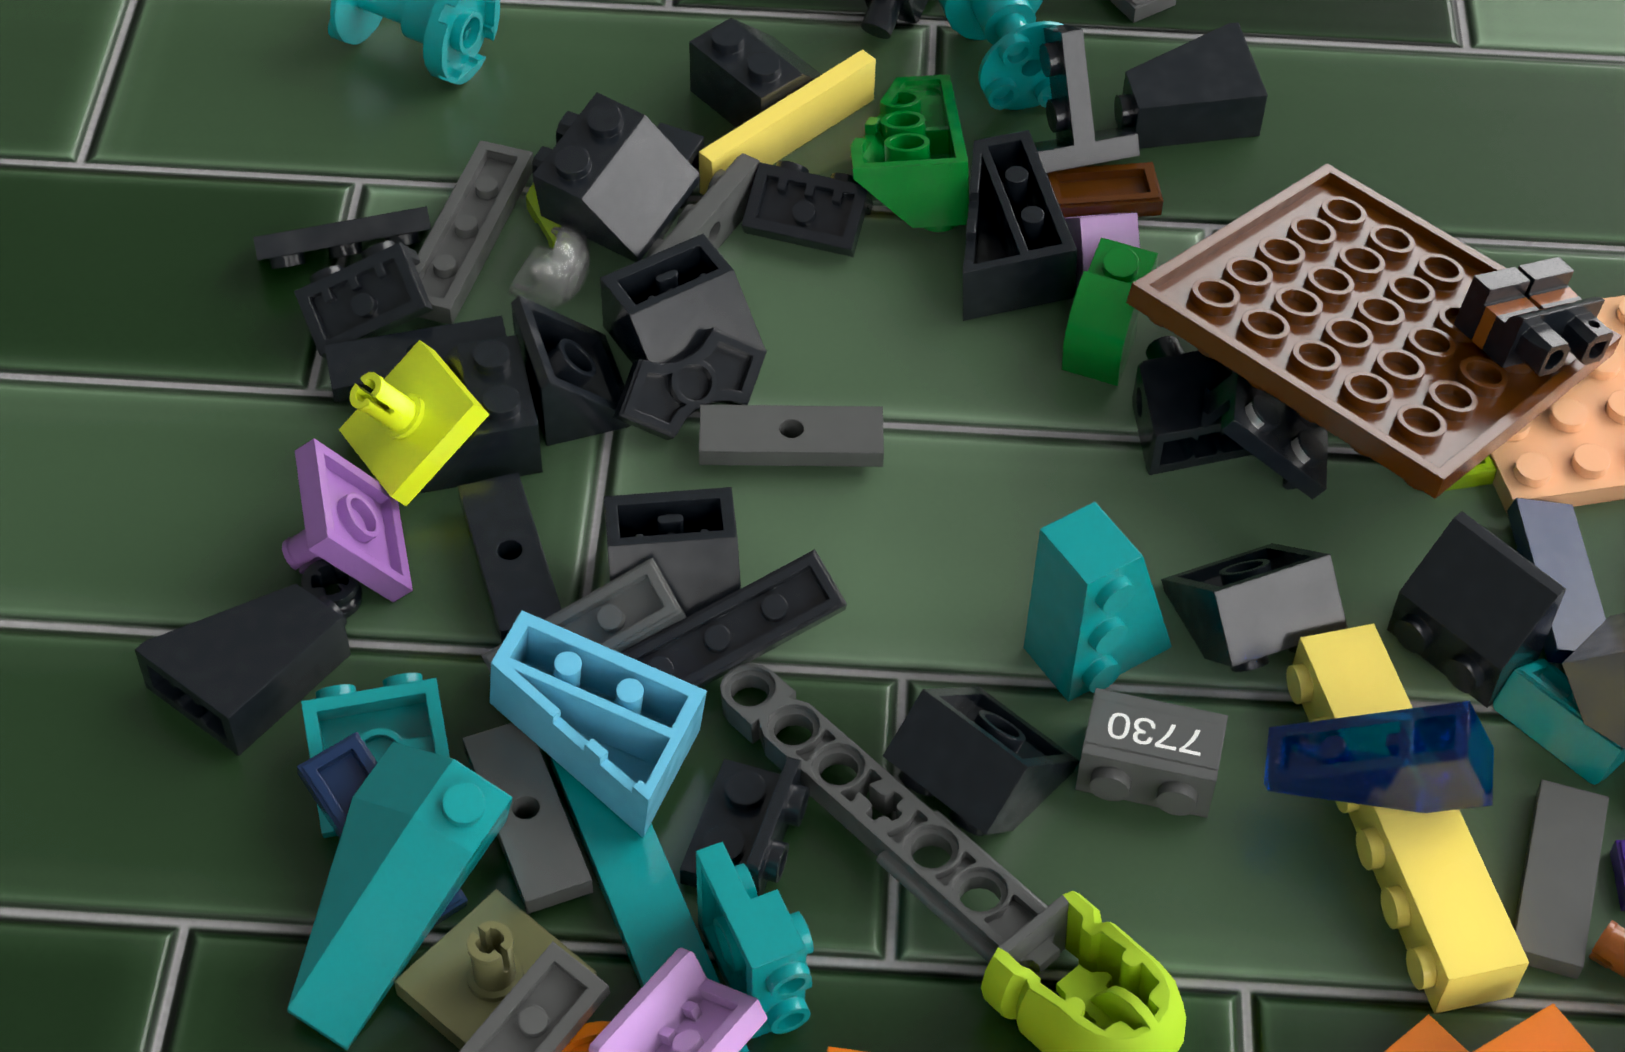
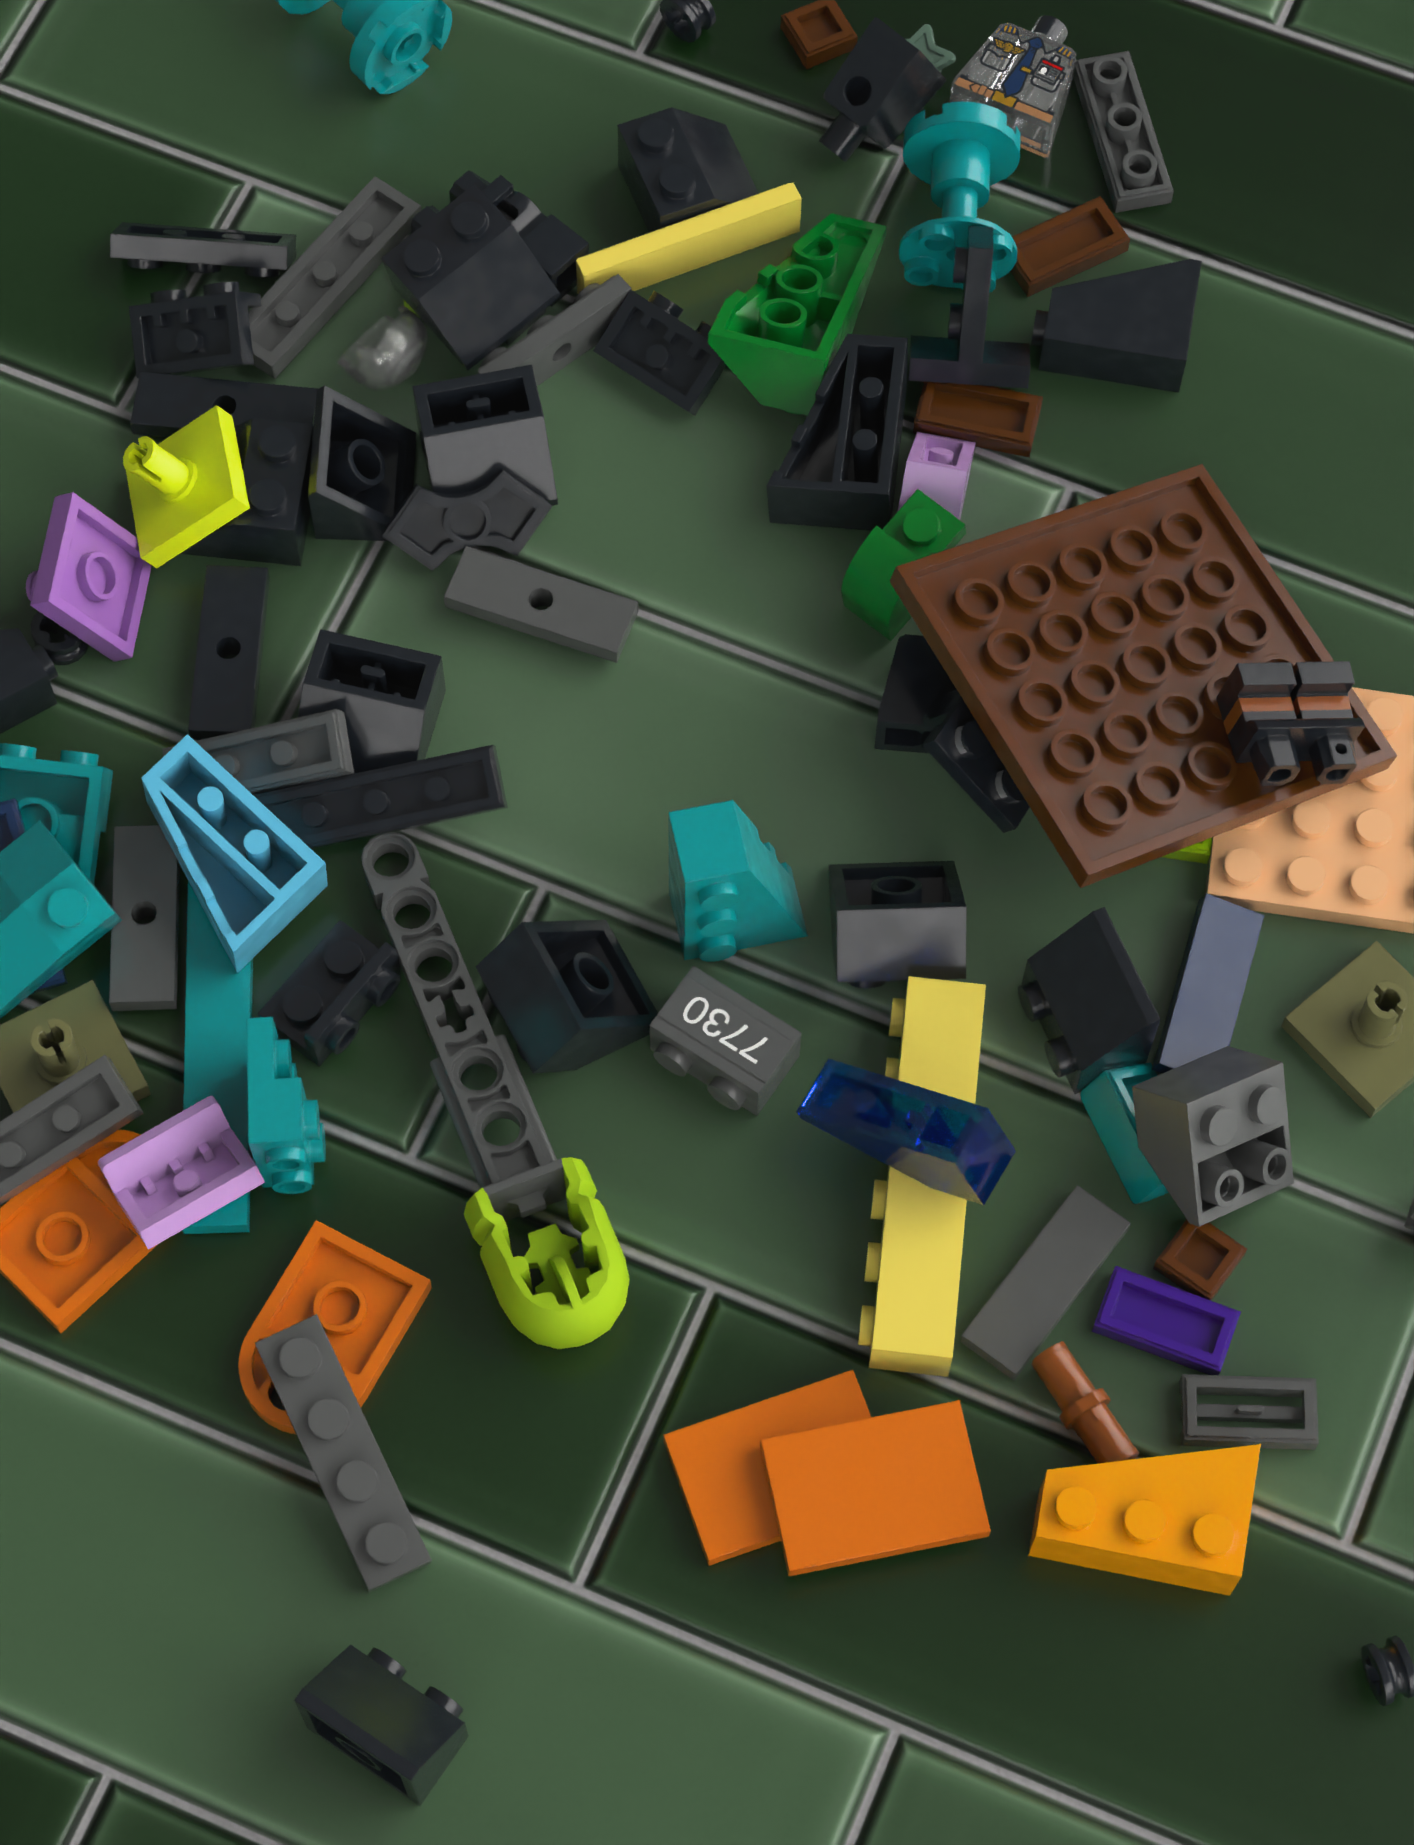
camera: 20 degrees right, 15 degrees up
none -> reddish brown tile [1010,196,1130,297]

